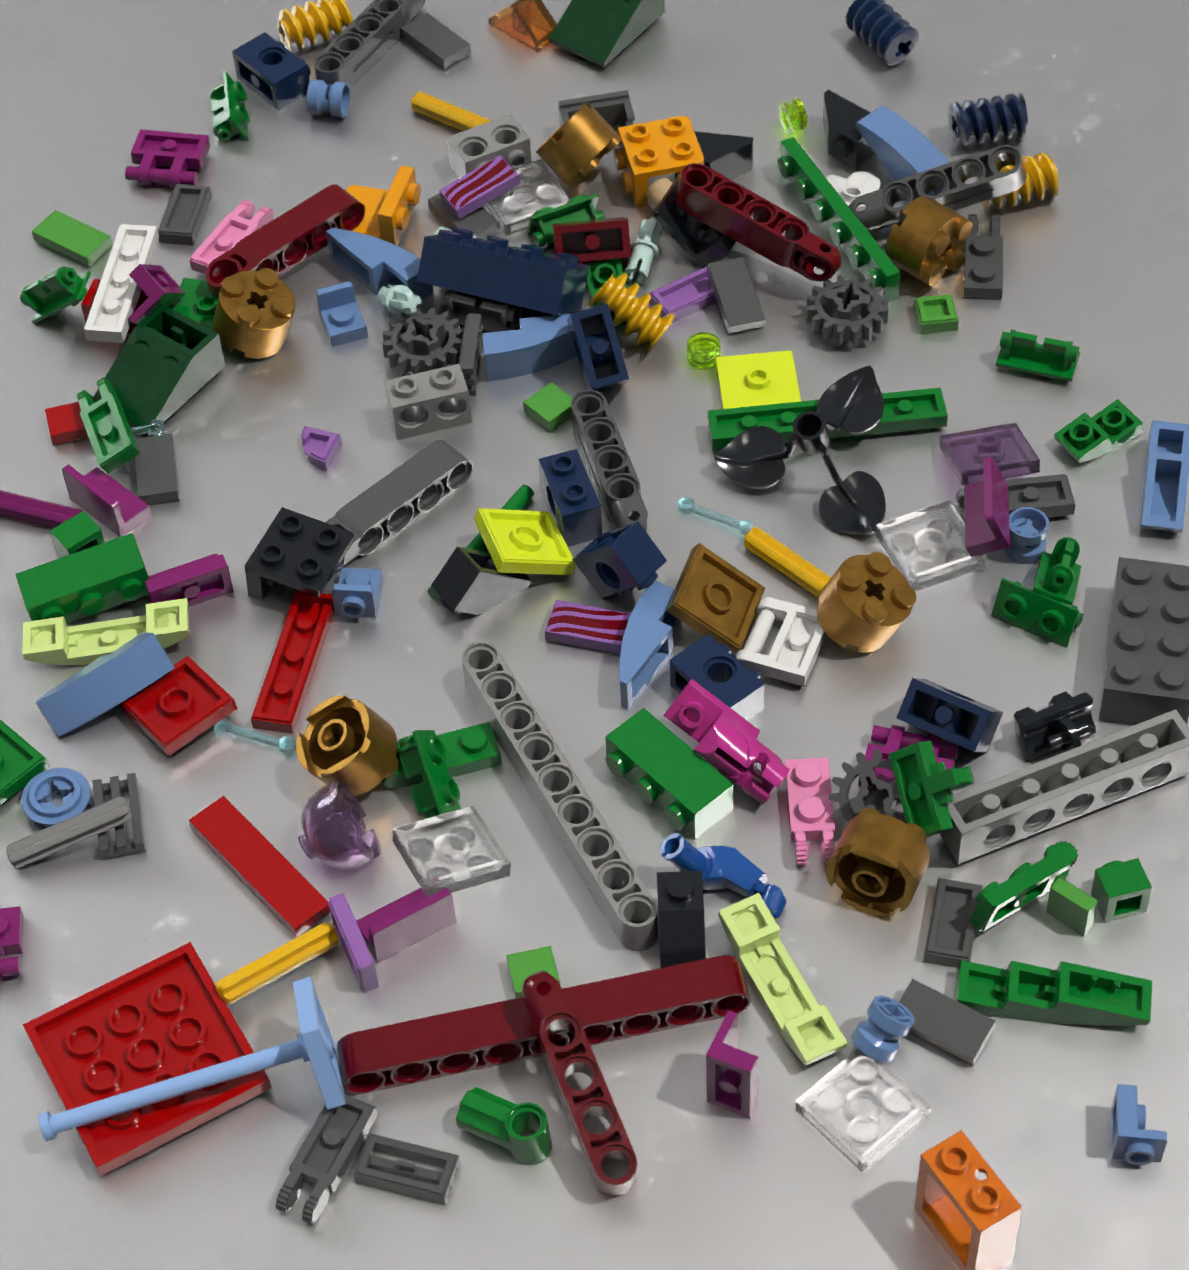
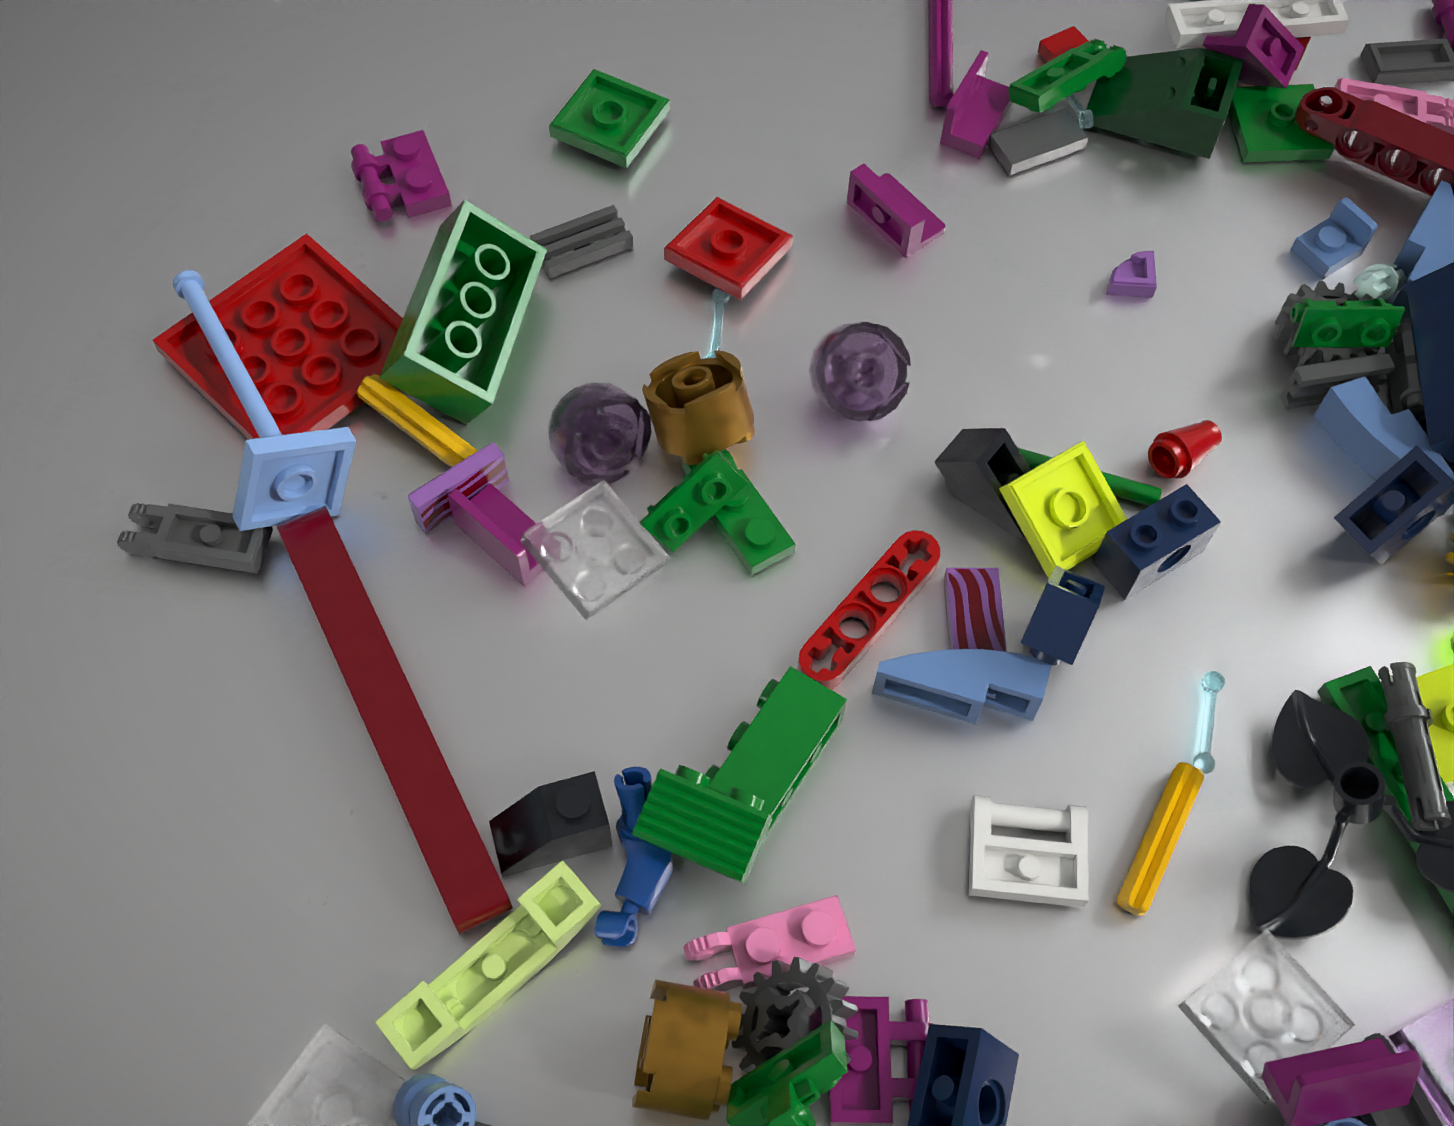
camera: 70 degrees right, 10 degrees up
light grey axle [6,797,132,868] -> none
green brick [15,533,150,624] -> none
medium blue gear [21,768,91,828] -> none
yellowish green slope [22,598,190,665] -> none
medium blue slope [34,632,175,737] -> none
green plate [50,511,105,558] -> none
red tile [189,796,330,938] -> none
pearl gold brick [213,268,295,359] -> none
black bracket [245,507,354,601] -> none
red tile [251,590,335,734] -> none
dark grey piece [325,440,473,570] -> none
medium blue bracket [331,567,383,618] -> none
dark grey tile [353,1133,461,1205] -> none
light grey brick [383,364,472,440] -> none
green piece [455,1087,552,1165] -> none
light grey beam [461,642,659,951] -> none
bright green tile [506,946,560,998] -> none
dark red piece [522,970,637,1196] -> none
bright green tile [523,382,572,431] -> none
dark grey piece [571,390,648,534] -> none
dark pink plate [663,679,790,805] -> none
pearl gold tile [666,543,765,654] -> none
dark blue brick [670,634,765,721] -> none
magenta panel [706,1010,758,1119] -> none
pearl gold brick [816,552,917,652] -> none
none -> green brick [379,199,547,425]
none -> green brick [632,765,772,885]
none -> red beam [797,530,940,690]
none -> clear purple cylinder [809,321,911,421]
none -> red cone [1148,420,1222,479]
none -> green hinge [1290,298,1405,347]
none -> dark grey pin [1378,662,1452,831]

